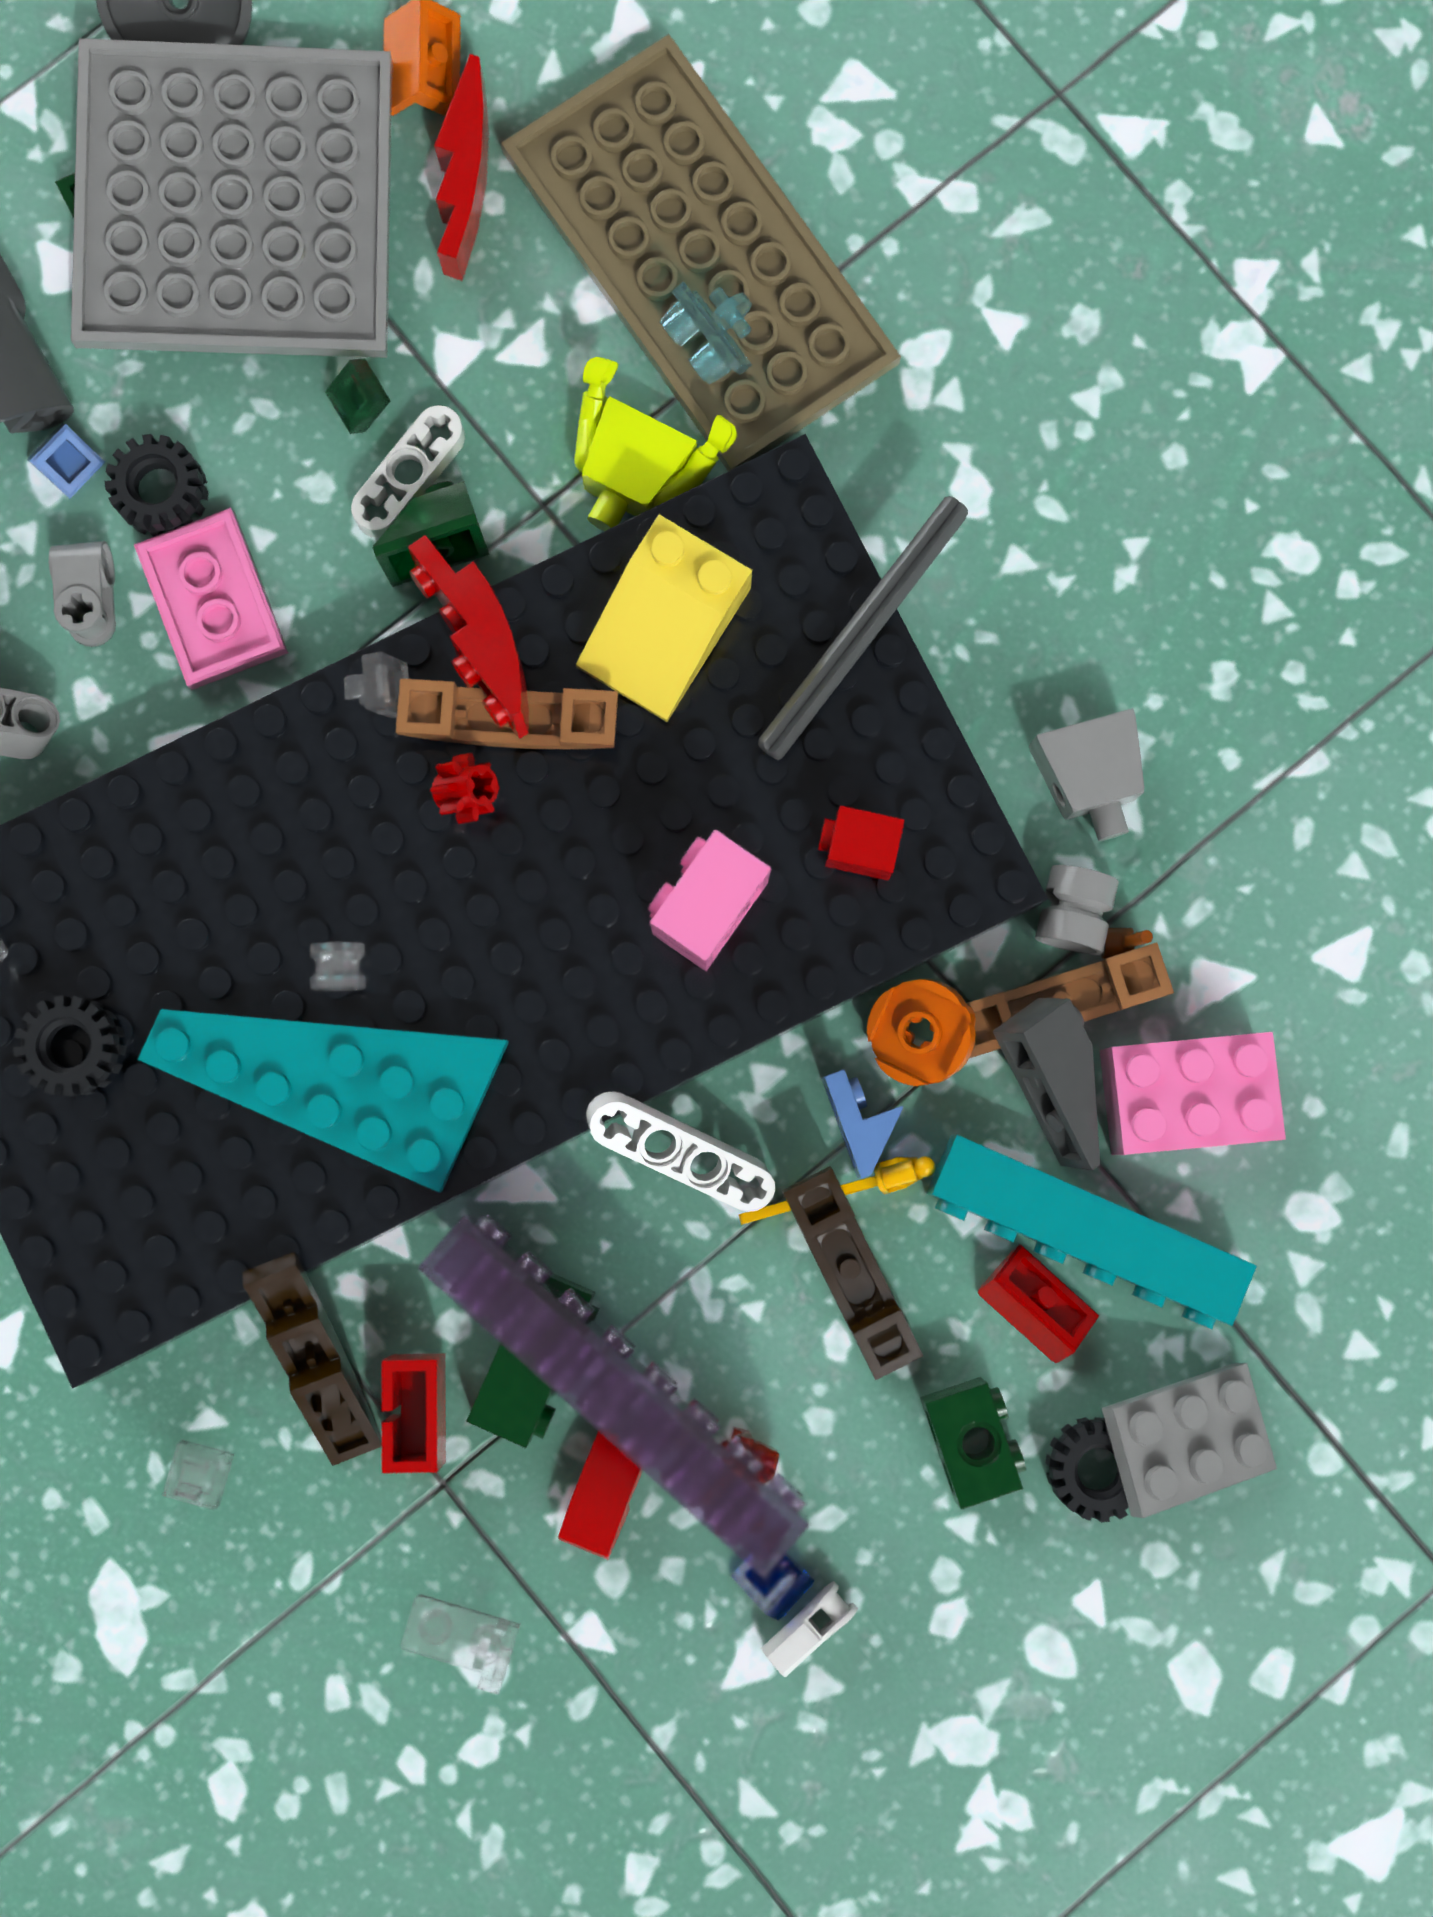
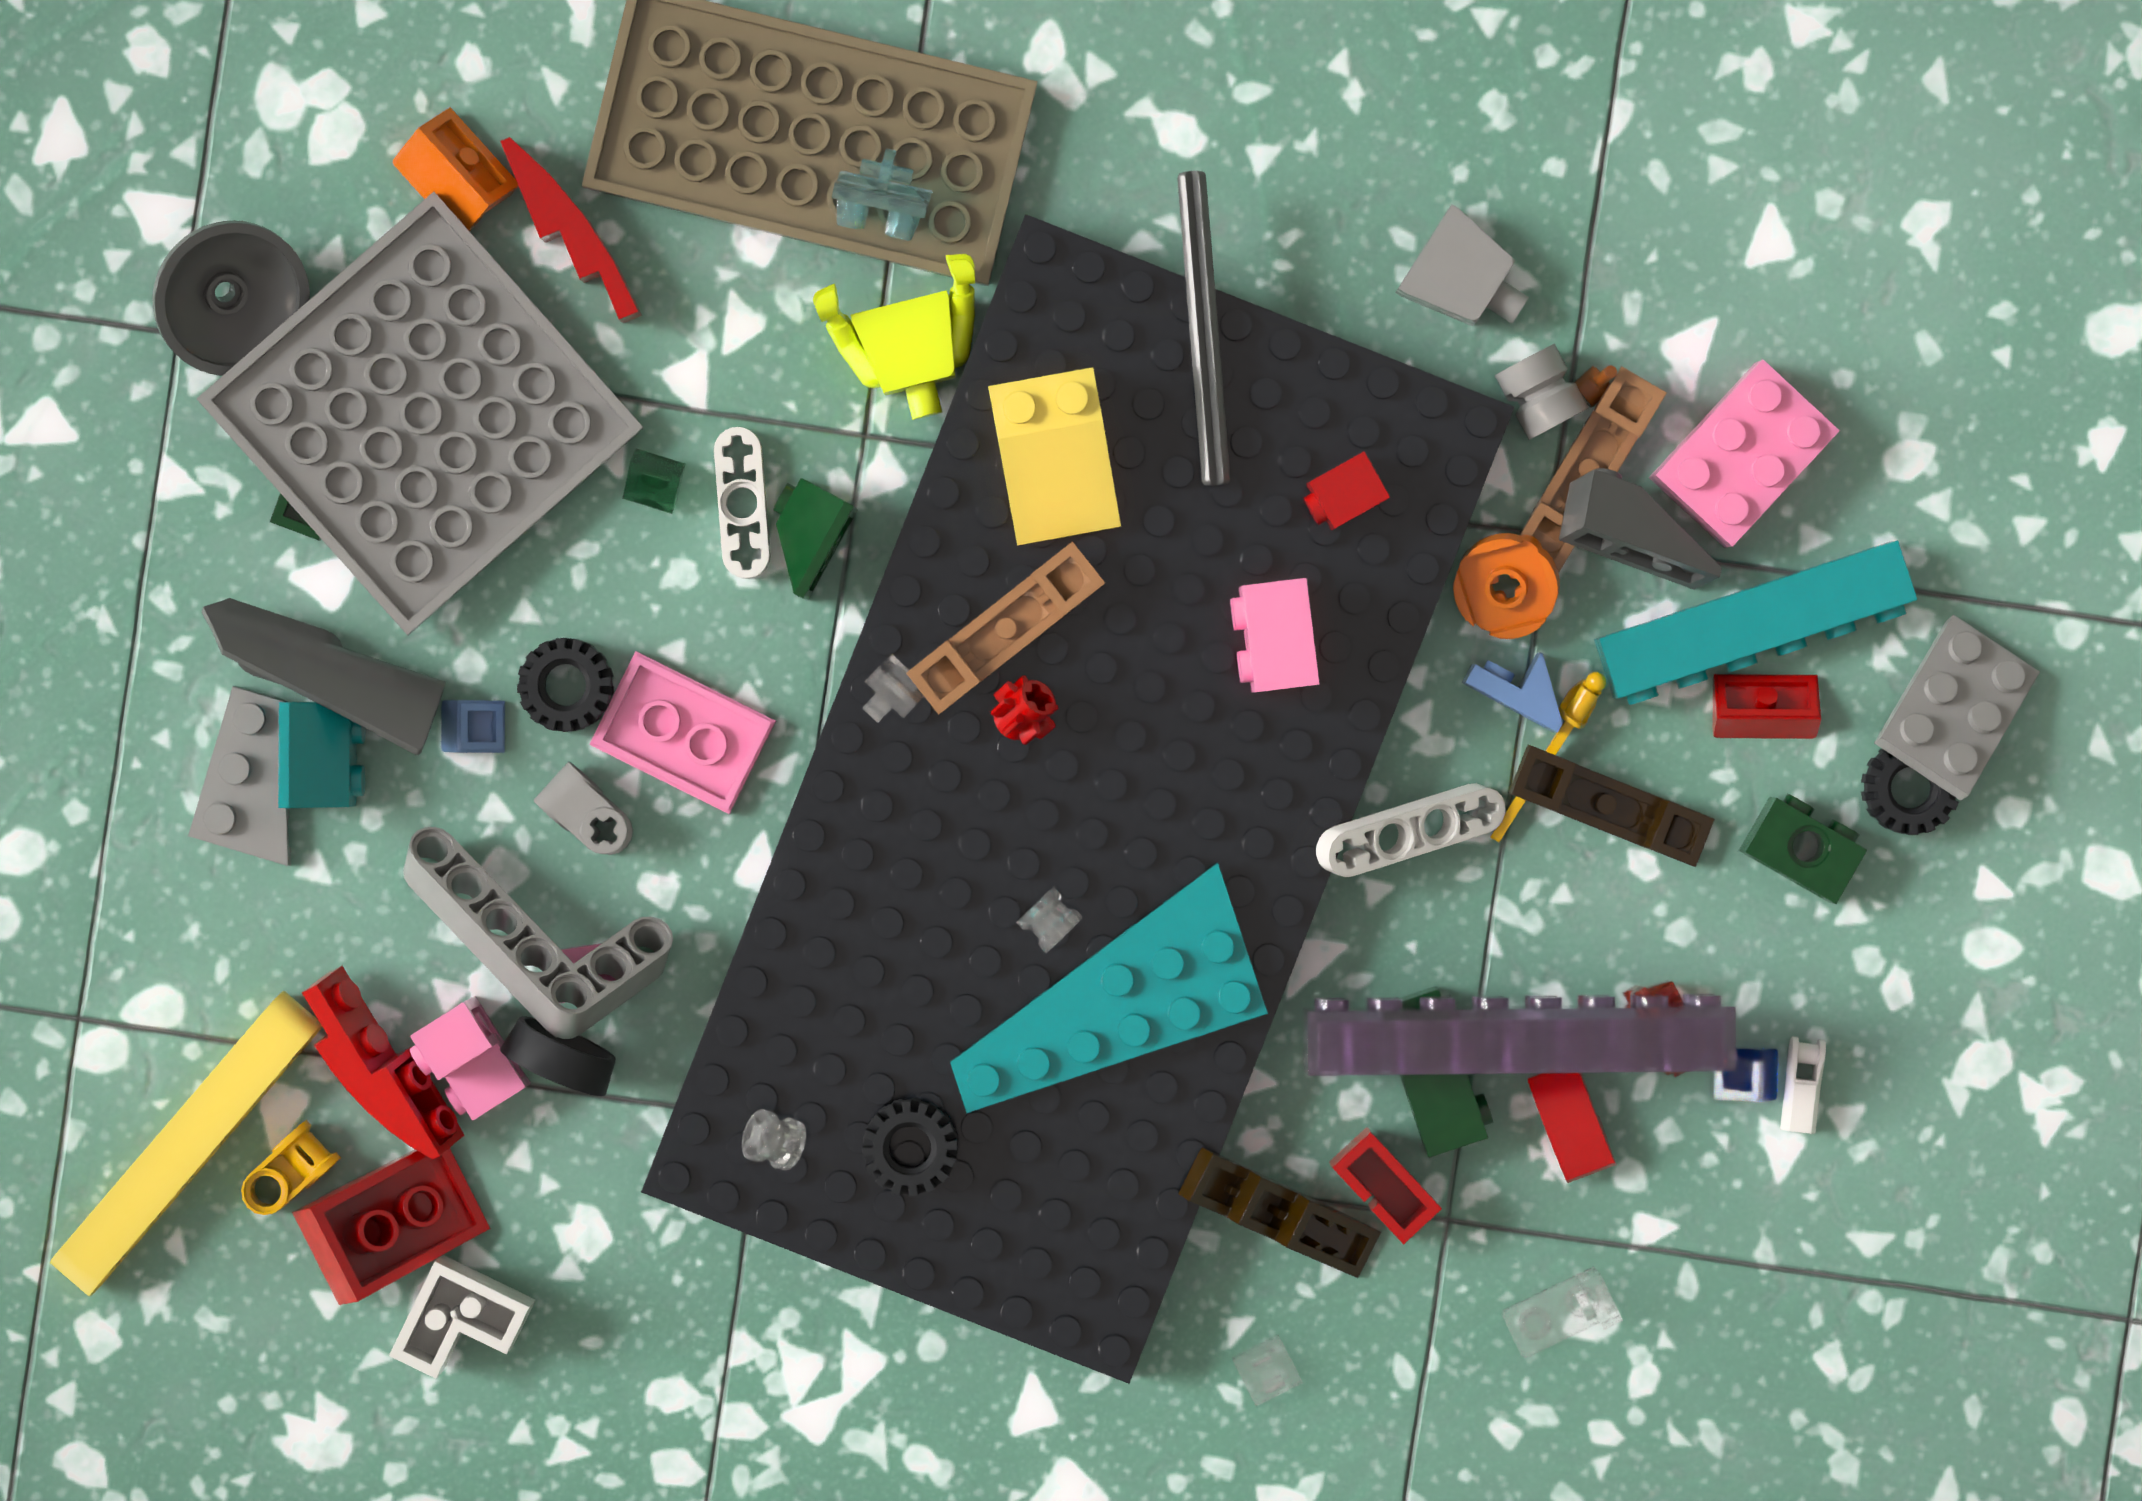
camera: 40 degrees left, 5 degrees up
red slope [408,535,529,739] -> none

